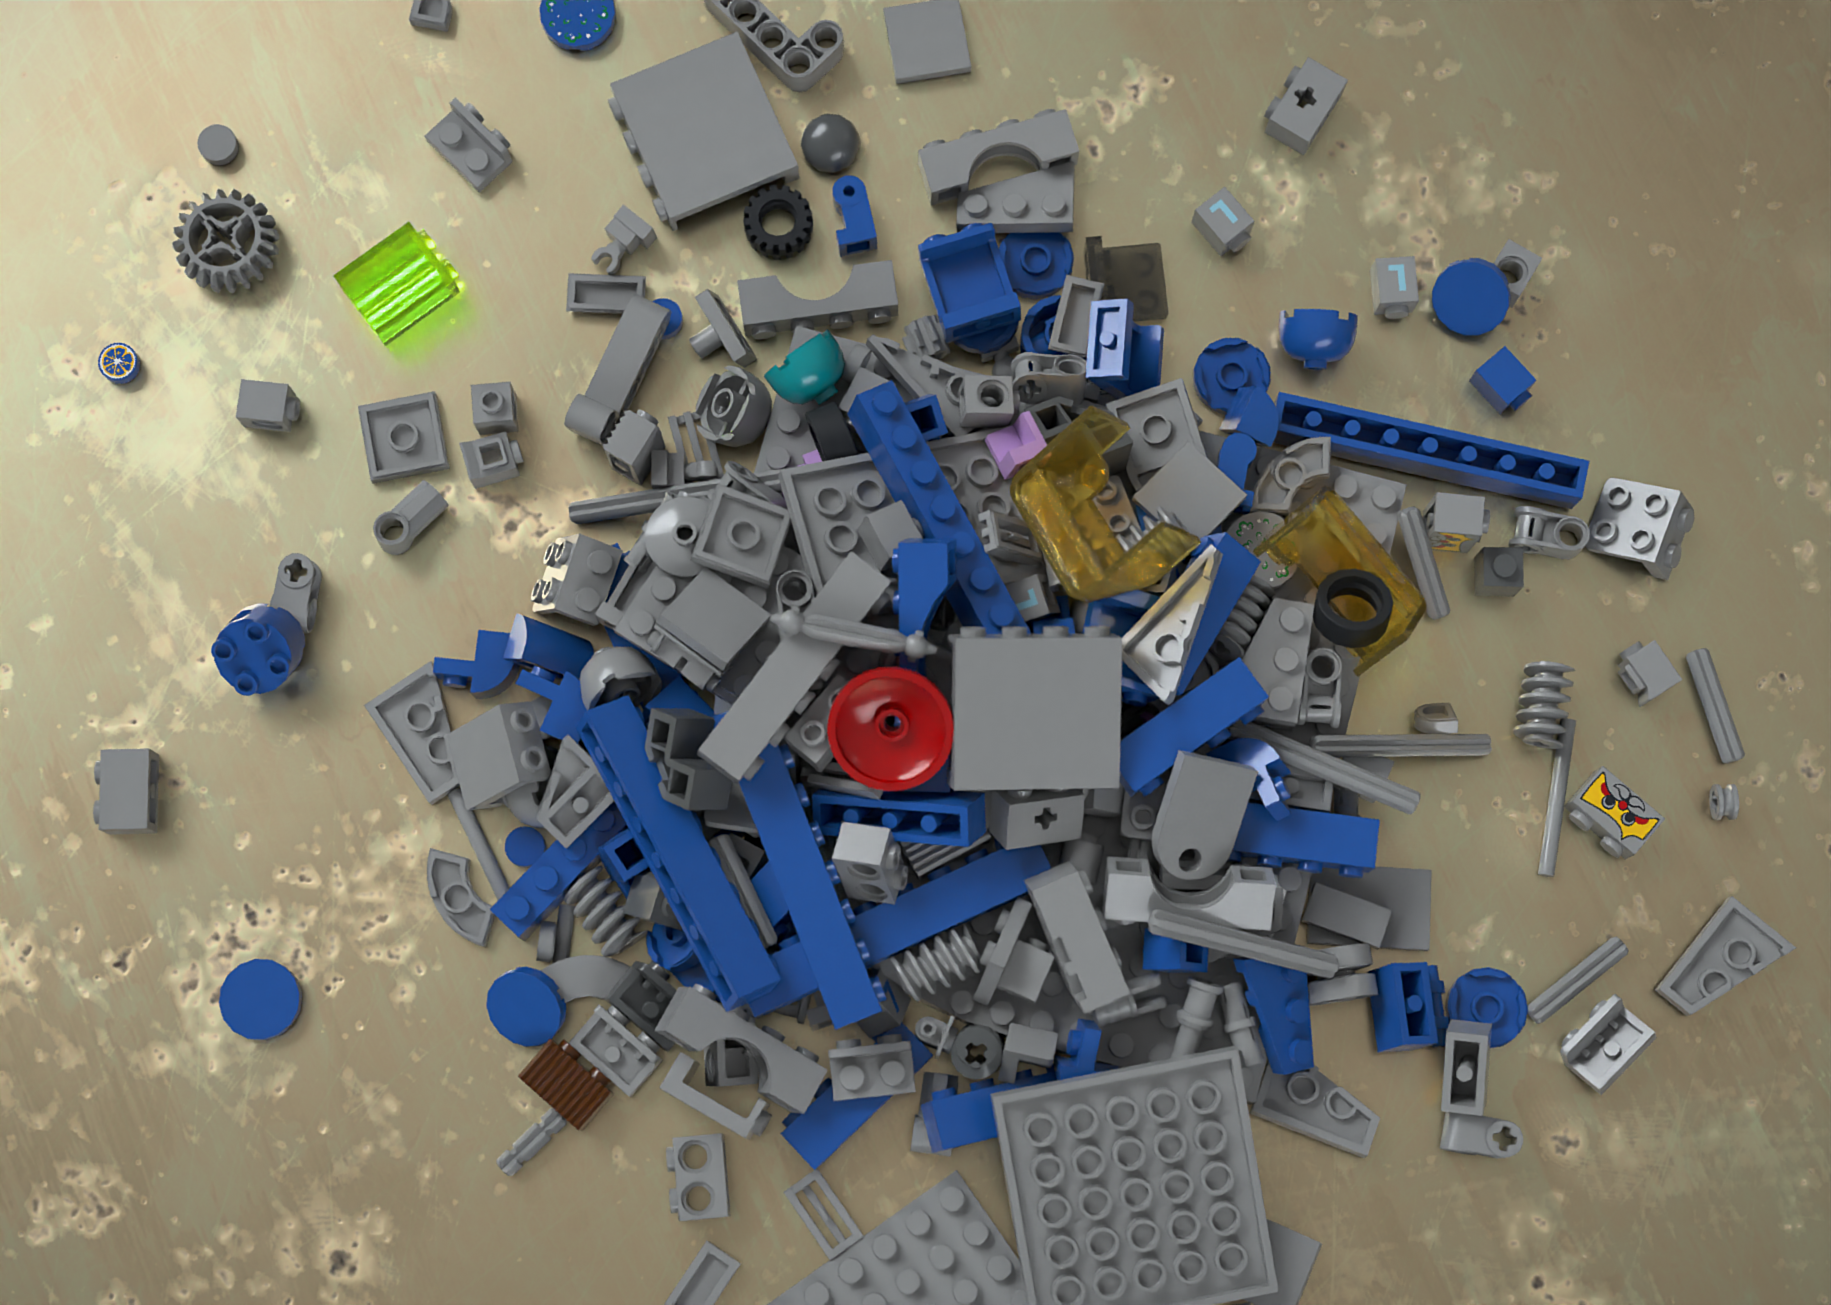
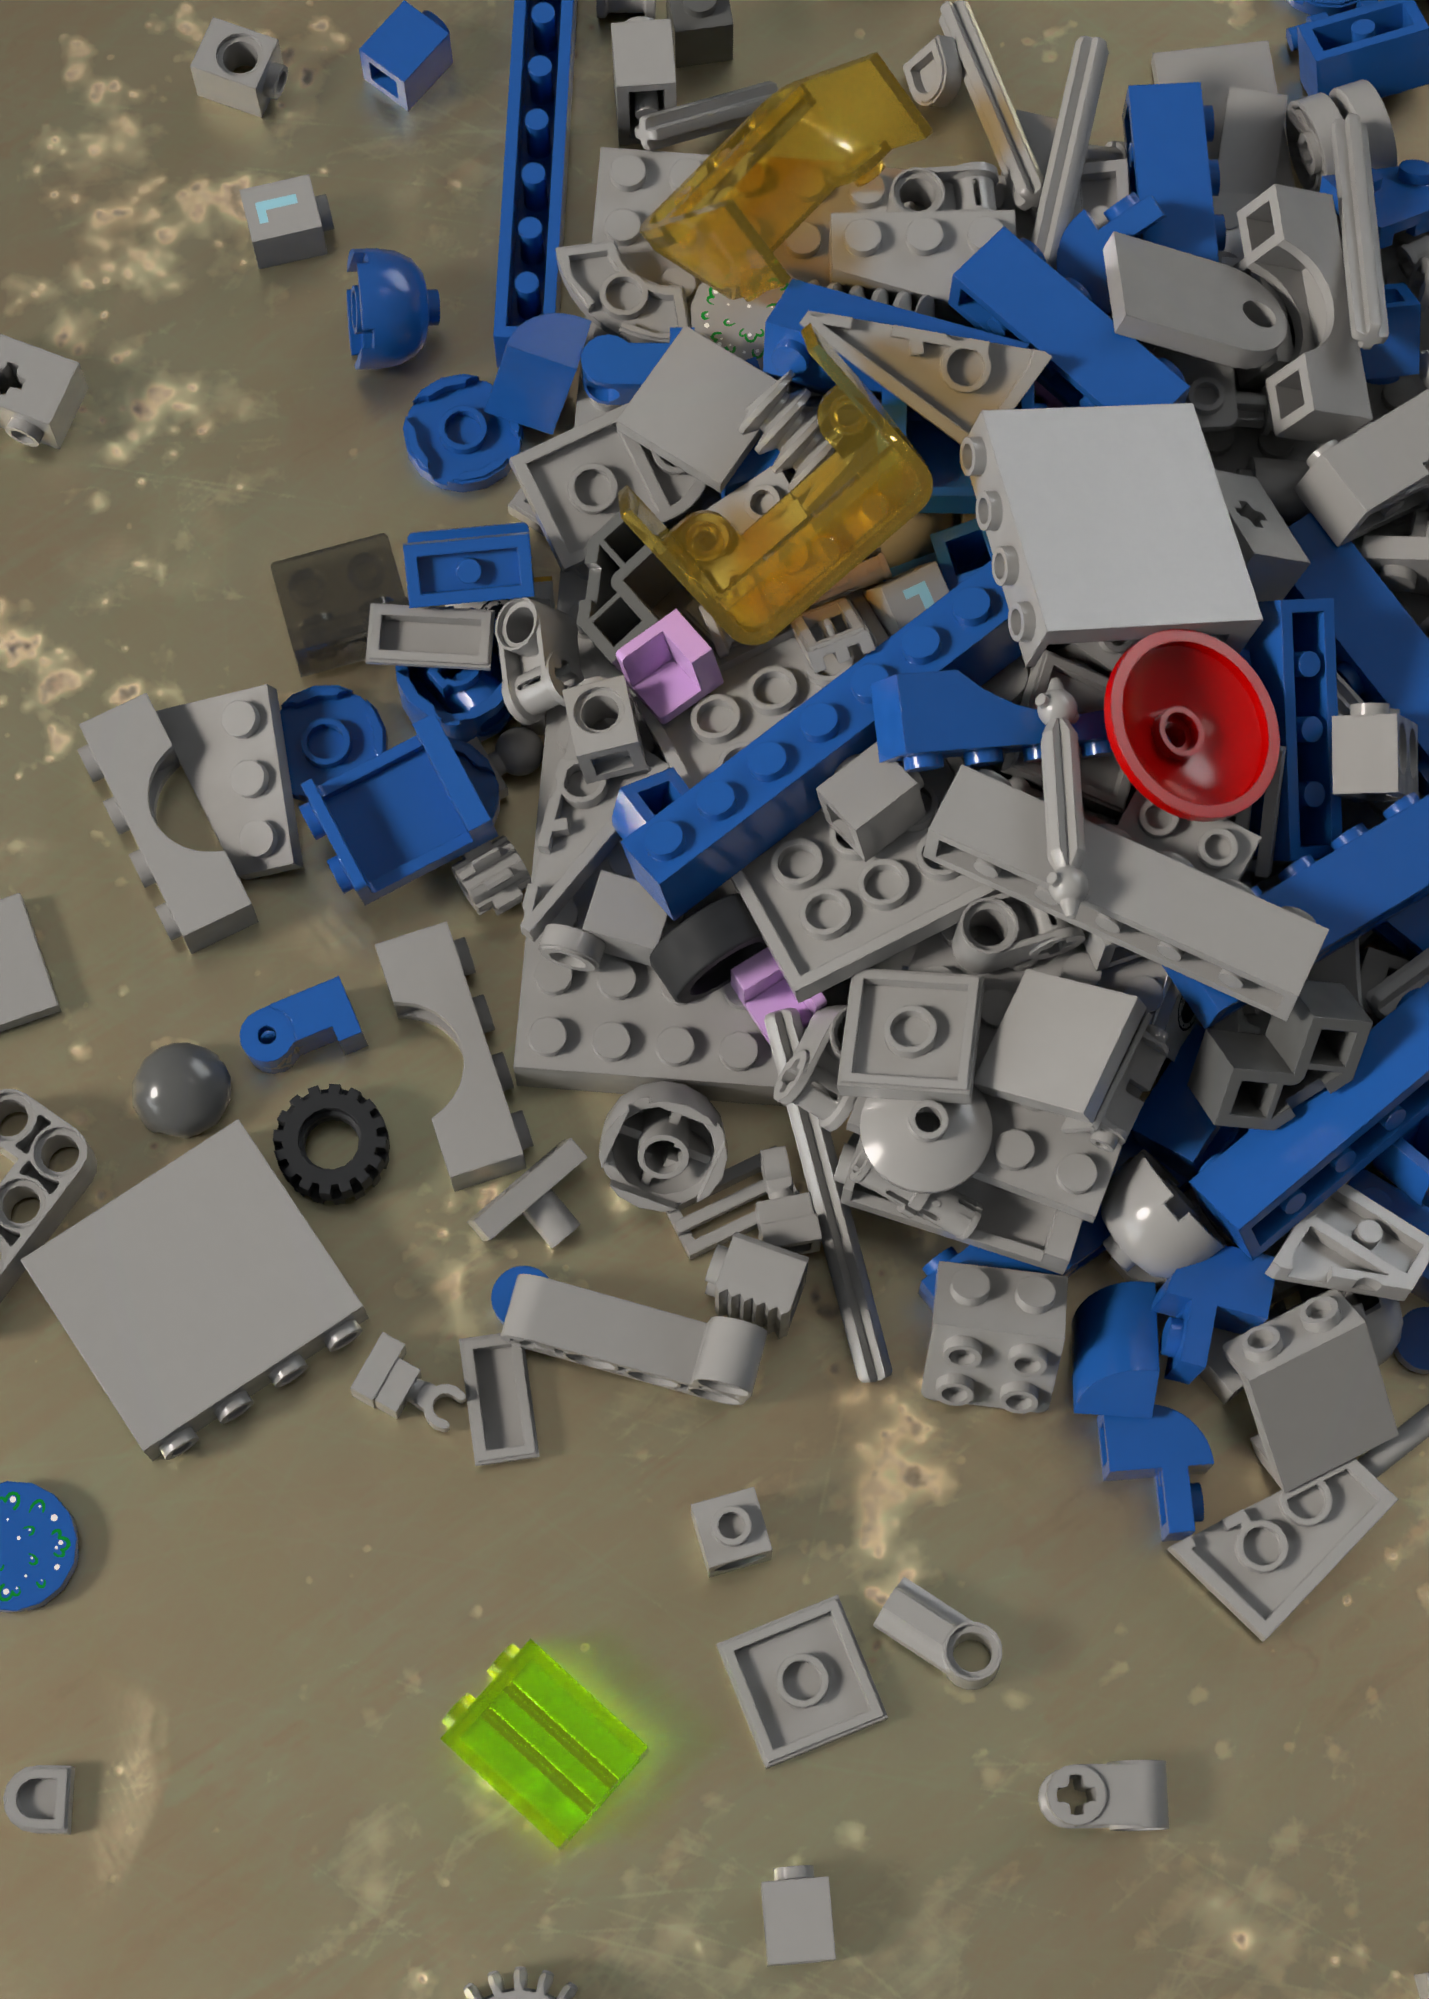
camera: 100 degrees left, 5 degrees down
blue brick [211,603,305,696] -> none
light grey bracket [425,98,512,193] -> none
light grey window [459,431,524,489] -> none
teal cylinder [764,329,845,405] -> none
light grey brick [1191,187,1255,256] -> none
black tyre [1313,569,1394,648] -> none
blue tile [1432,258,1511,335] -> none

